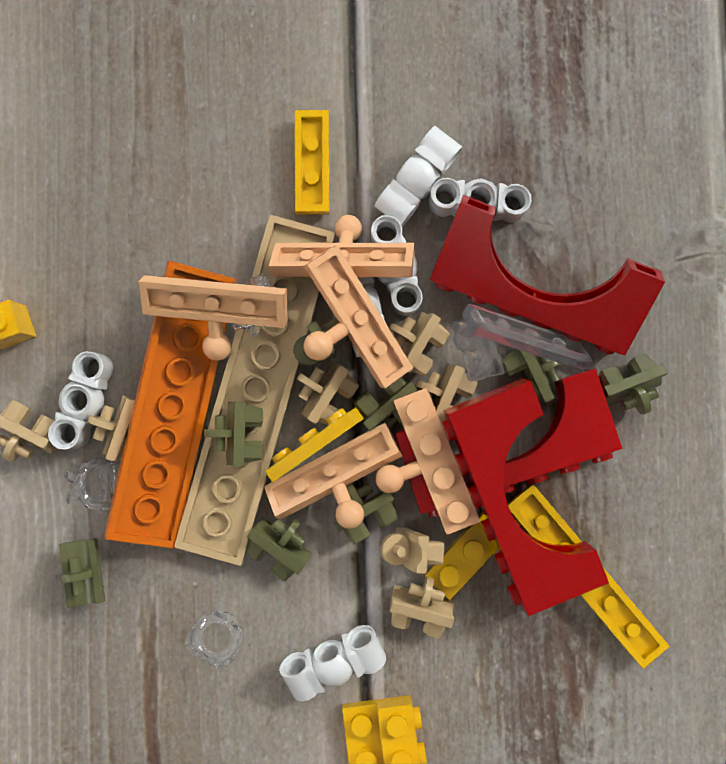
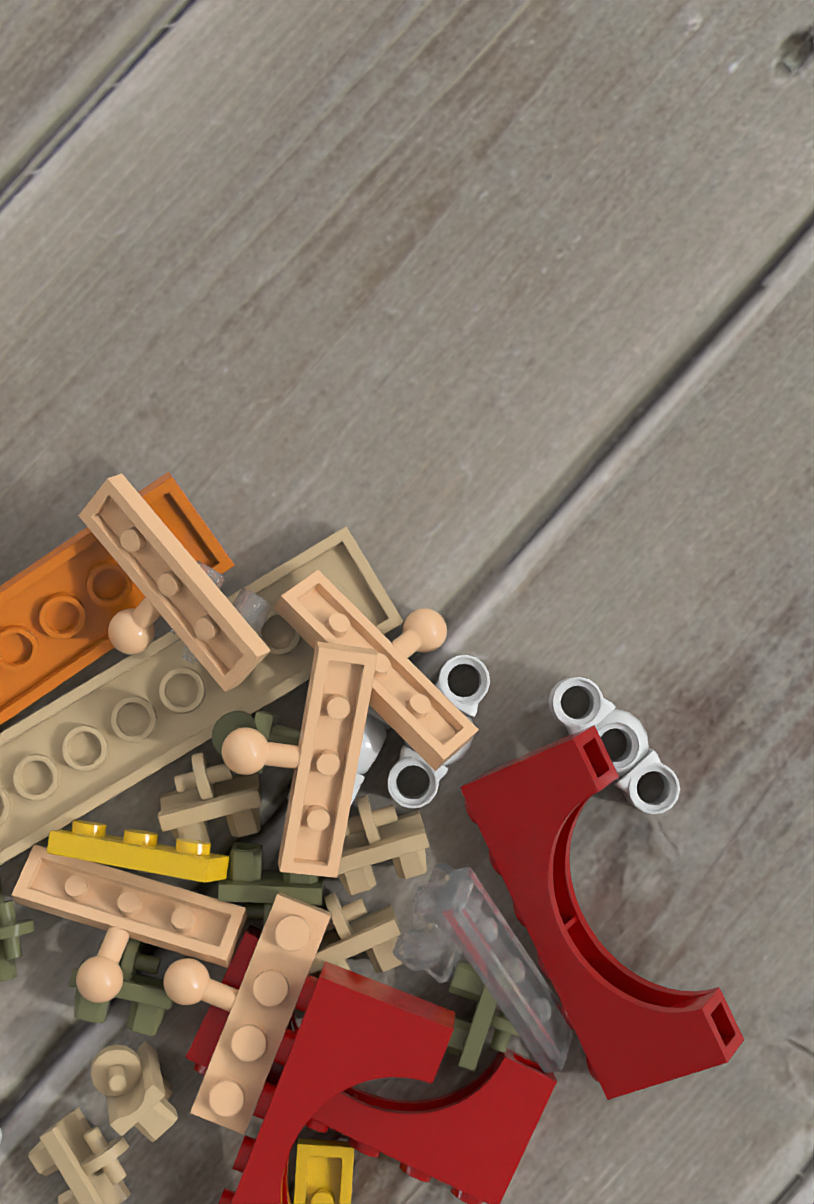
camera: 40 degrees right, 0 degrees up
olive hips [204,401,263,467] -> none
yellow plate [295,110,330,215] -> none
white piece [374,126,463,227] -> none
yellow plate [424,511,521,600] -> none
olive hips [598,353,668,415] -> none

